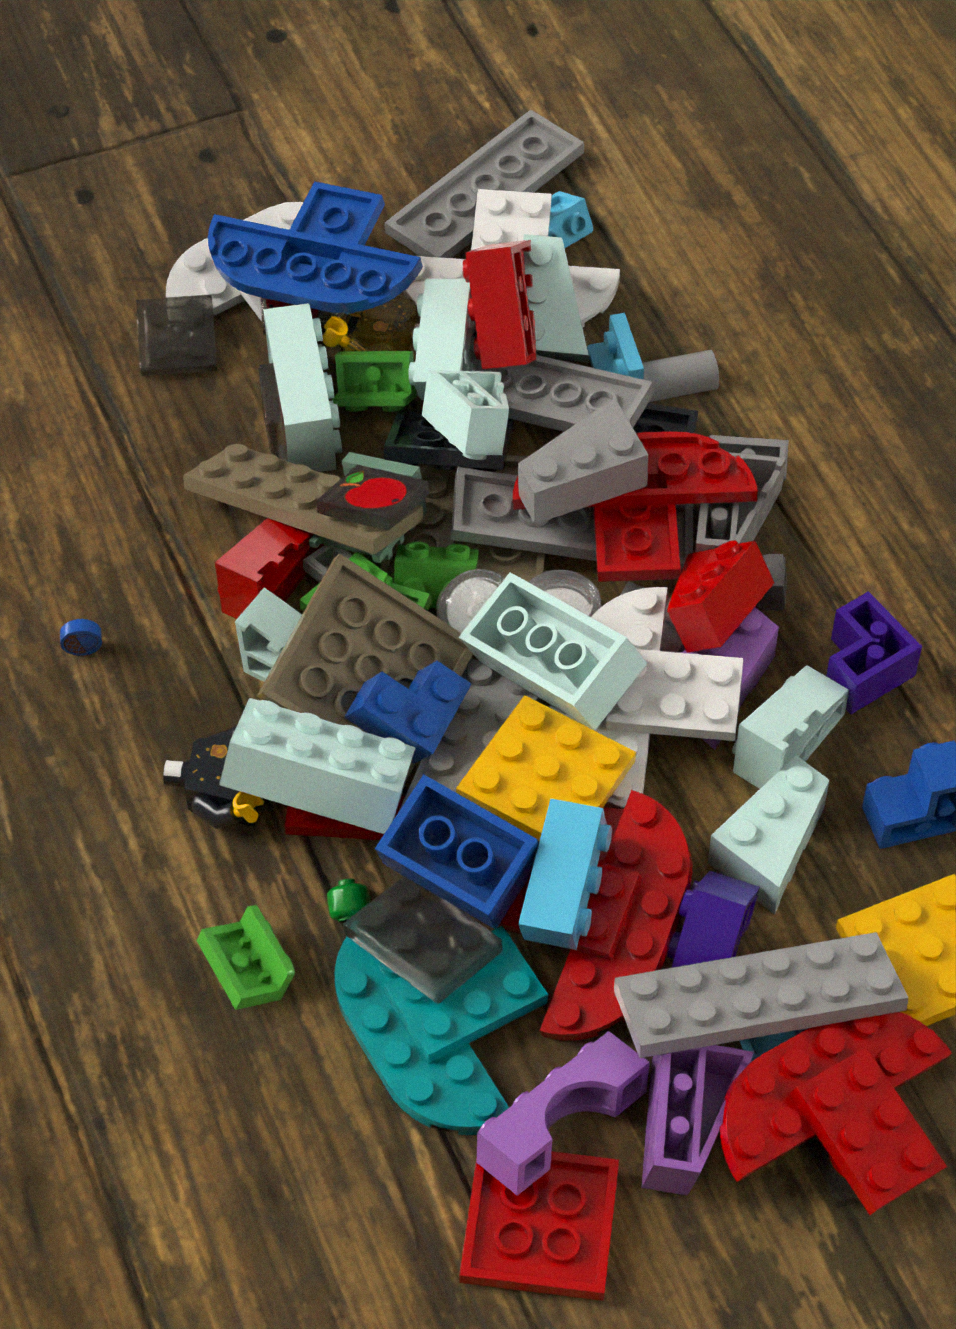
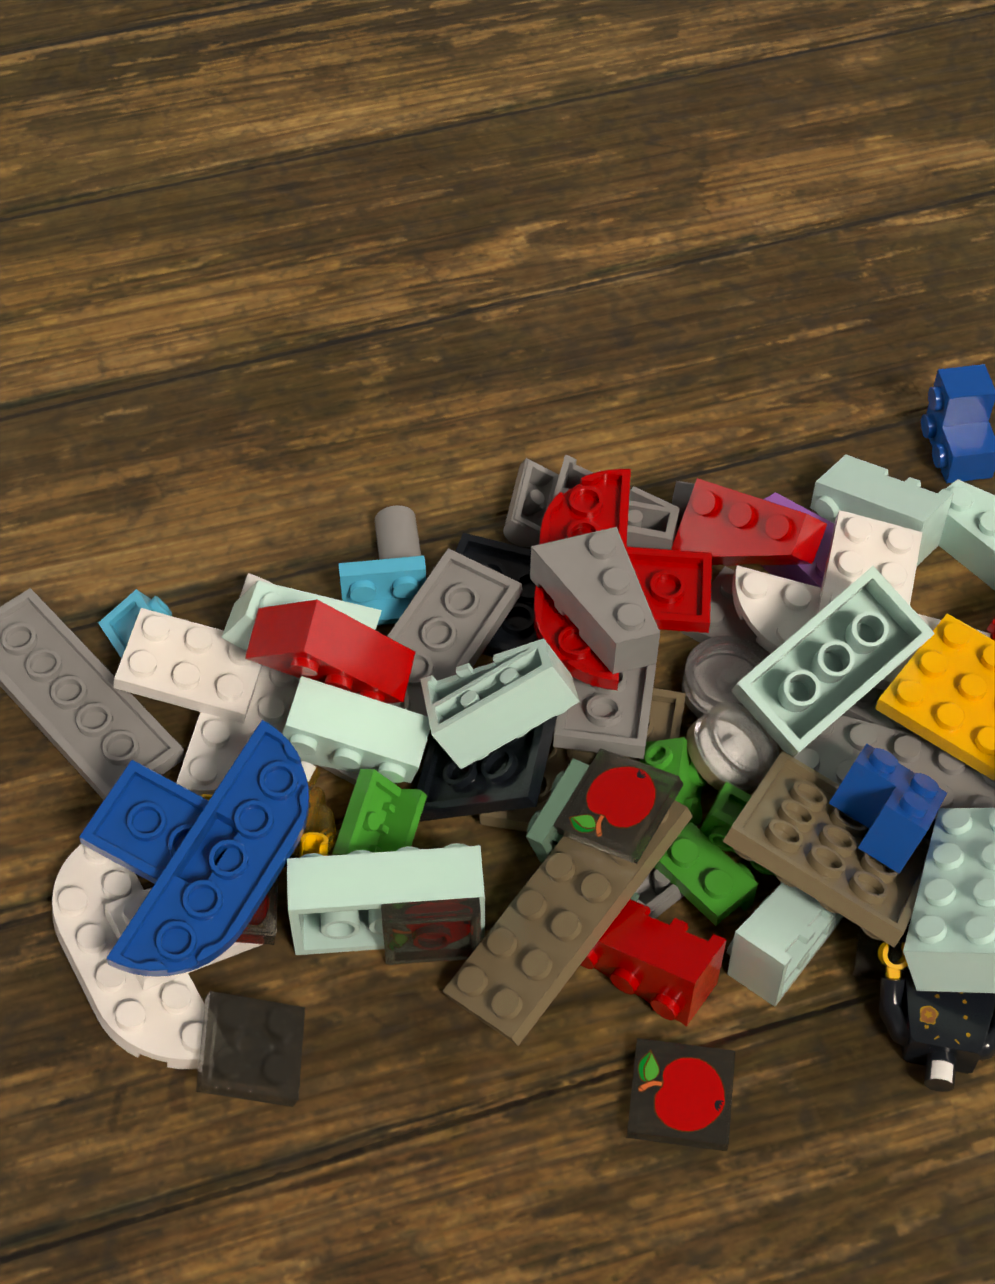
camera: 85 degrees left, 0 degrees up
blue tile [60,619,102,656] -> none
dark purple brick [826,591,922,714] -> none
none -> tile [626,1038,736,1151]

